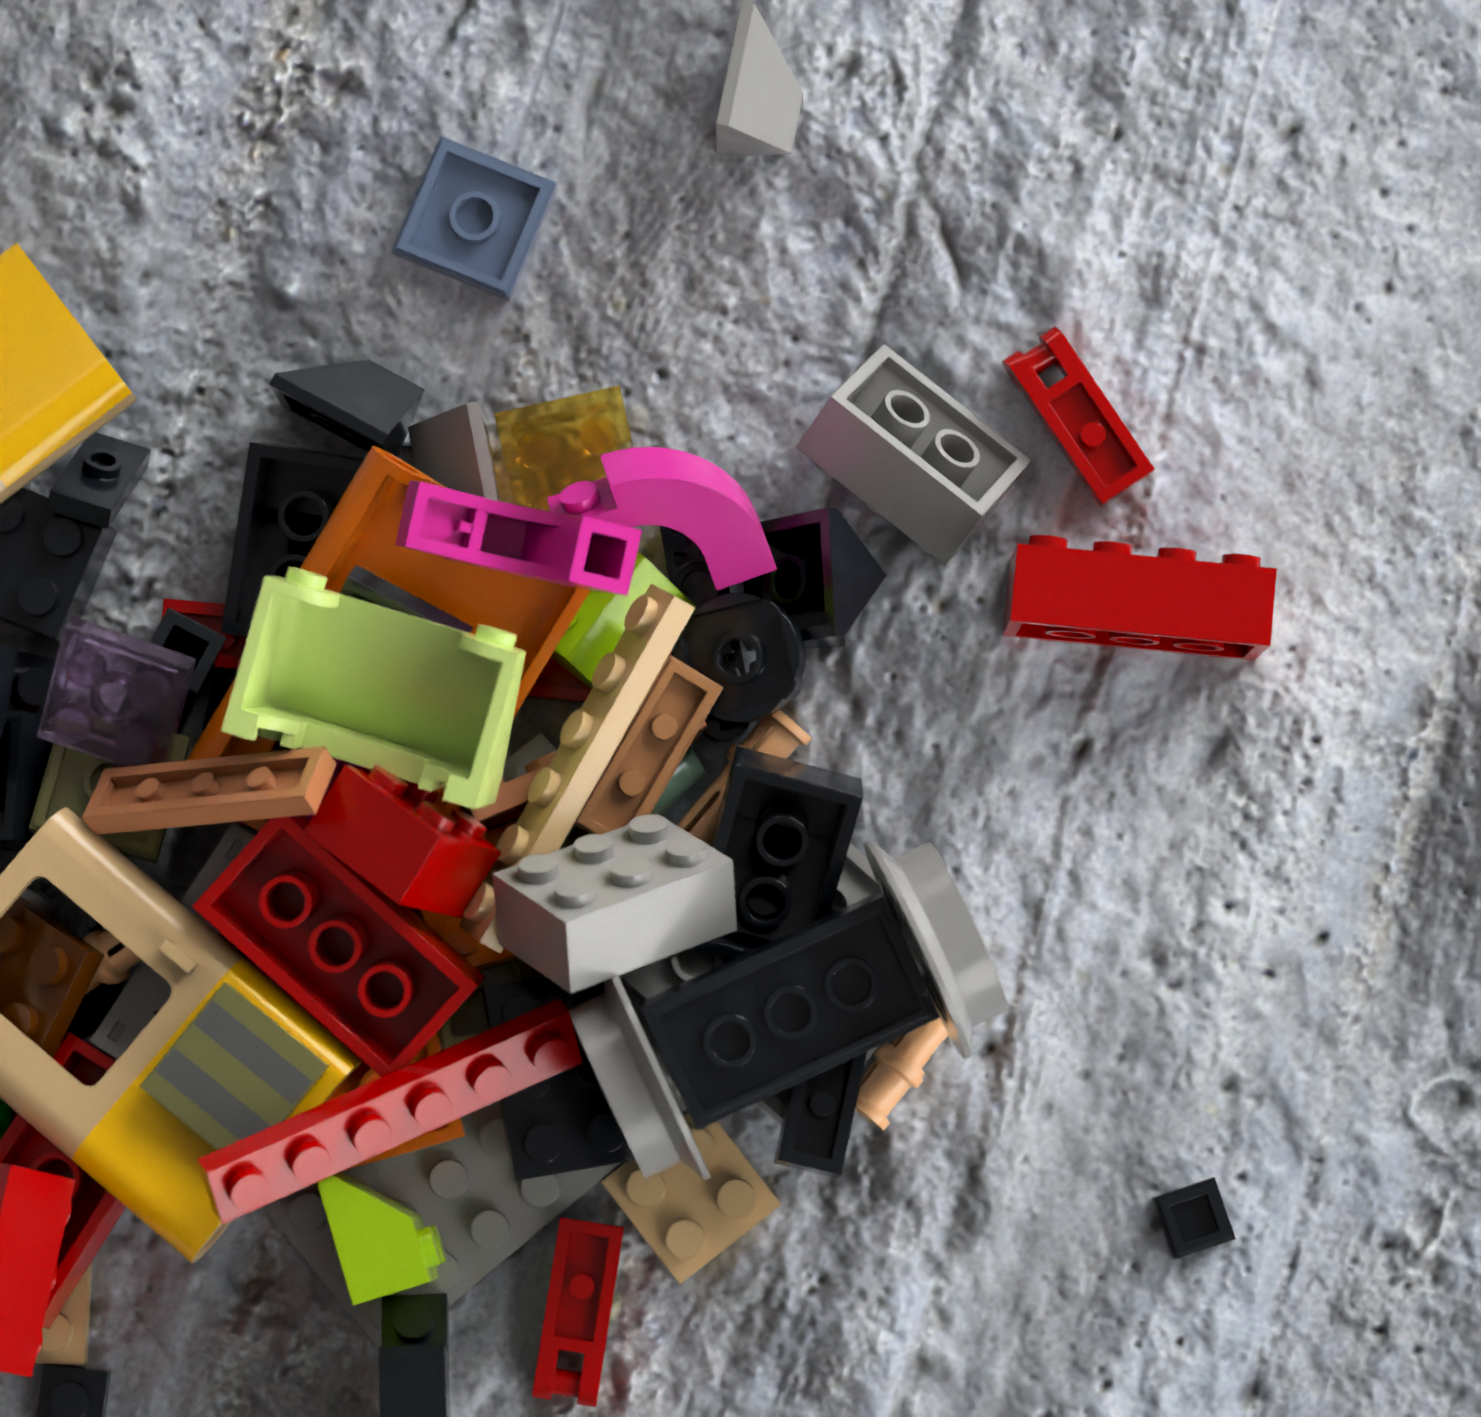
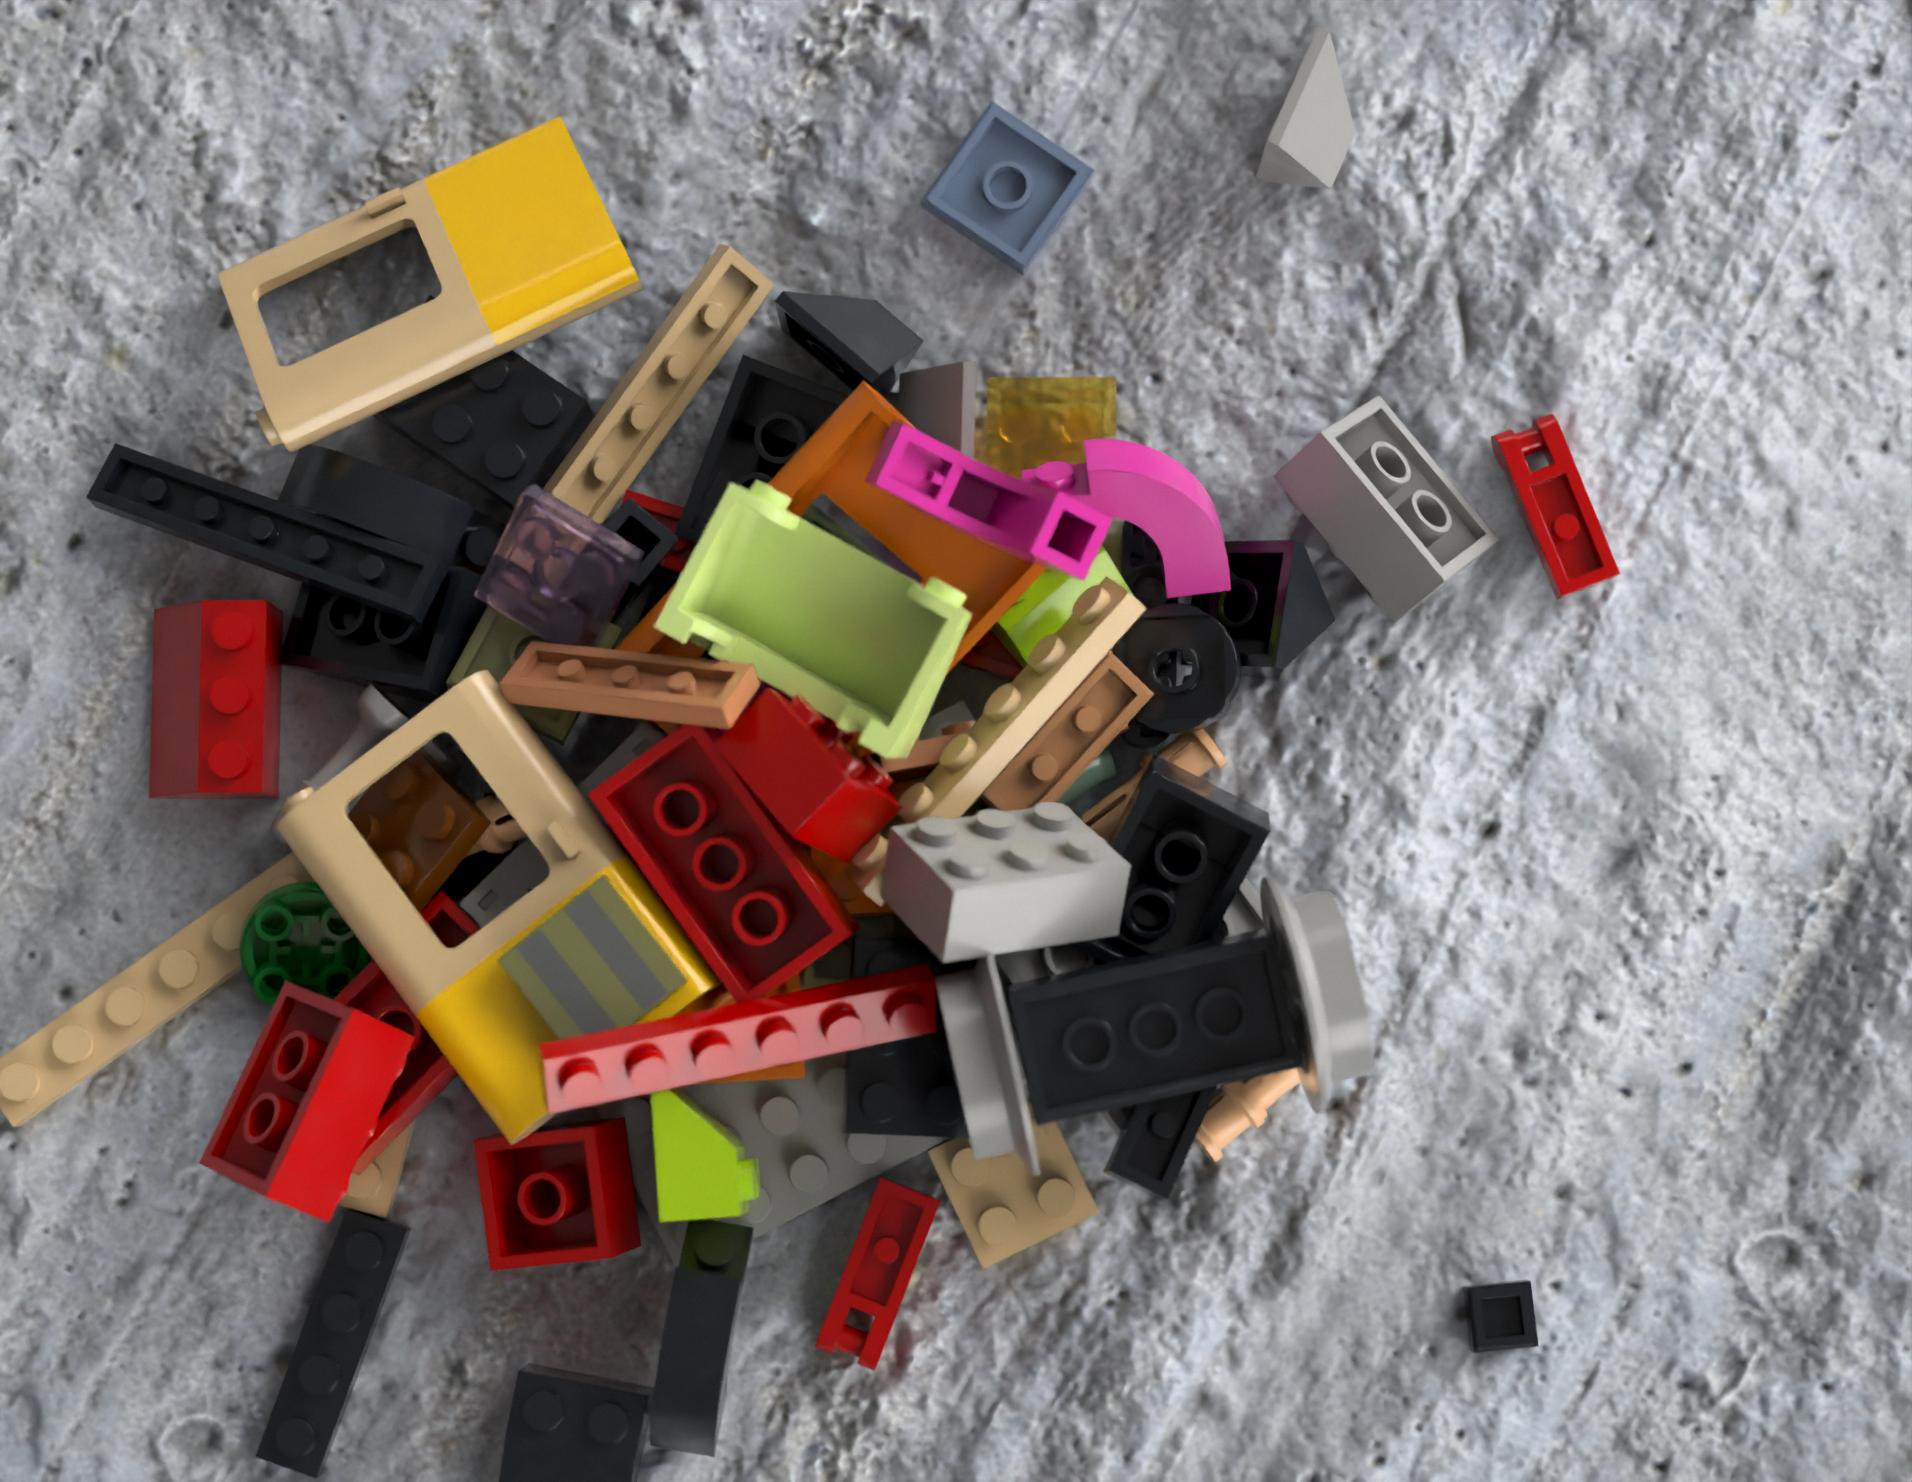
camera: 15 degrees right, 0 degrees up
black plate [47,432,151,529] -> none
red brick [1002,535,1277,661] -> none
none -> red brick [473,1117,641,1271]
none -> tan plate [499,244,775,589]

